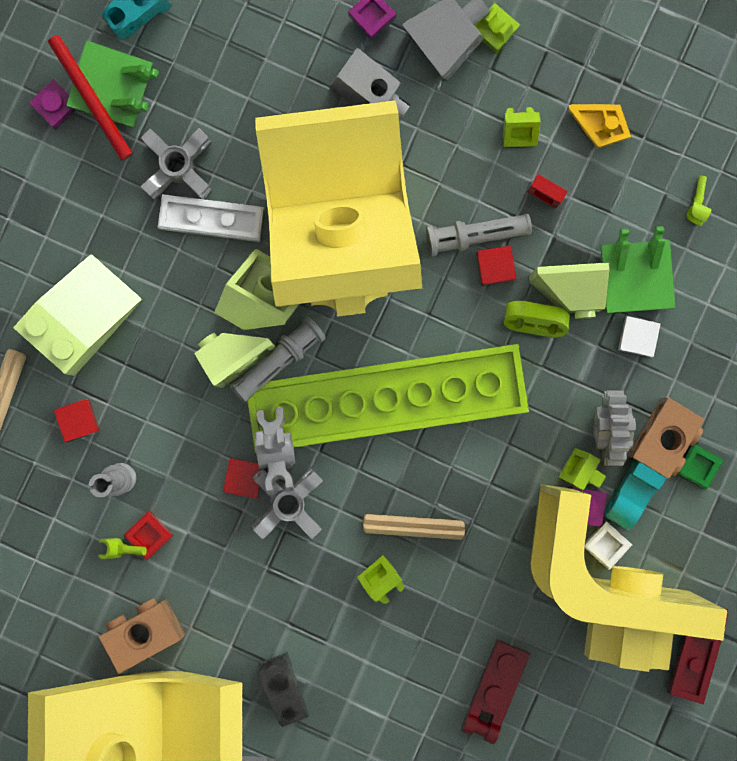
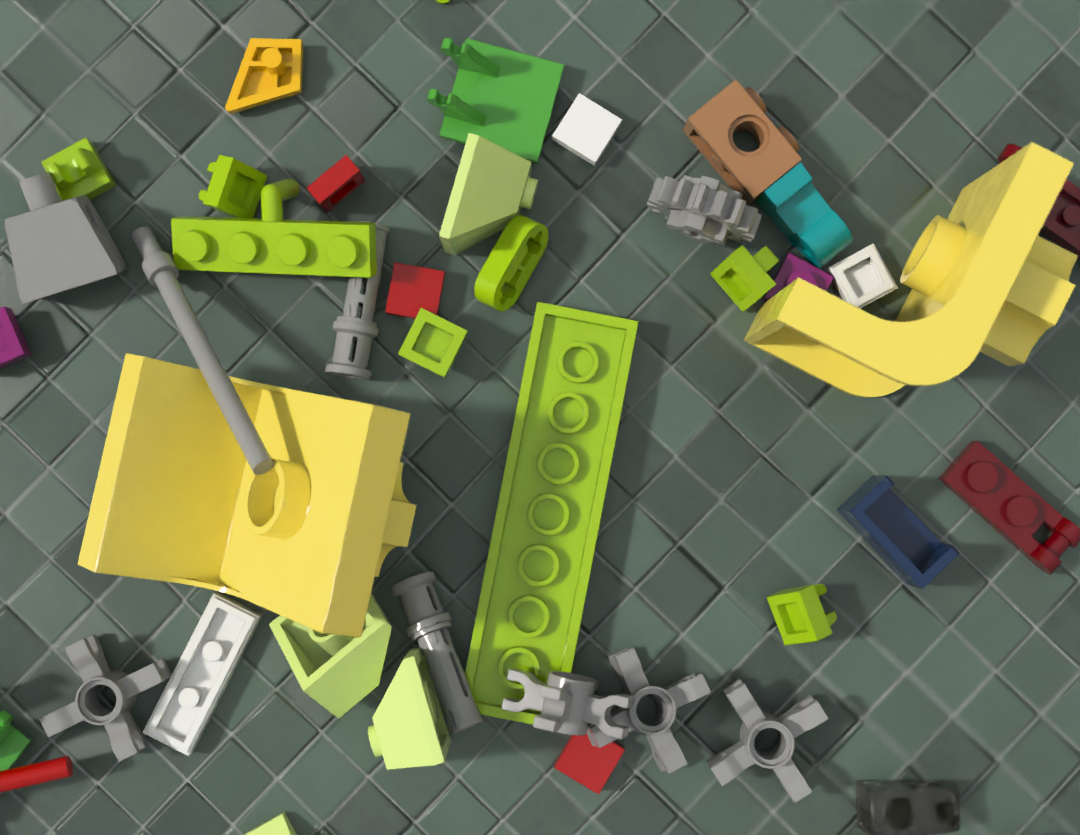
camera: 75 degrees left, 0 degrees up
light grey torso [330,48,410,121] -> none
tan axle [363,514,465,540] -> none
green tile [677,444,724,490] -> none
none -> light grey bar [132,226,274,475]
none -> lime plate [171,178,377,278]
none -> lime tile [398,308,469,379]
none -> light grey pin [706,678,829,803]
none -> dark blue panel [836,475,960,589]

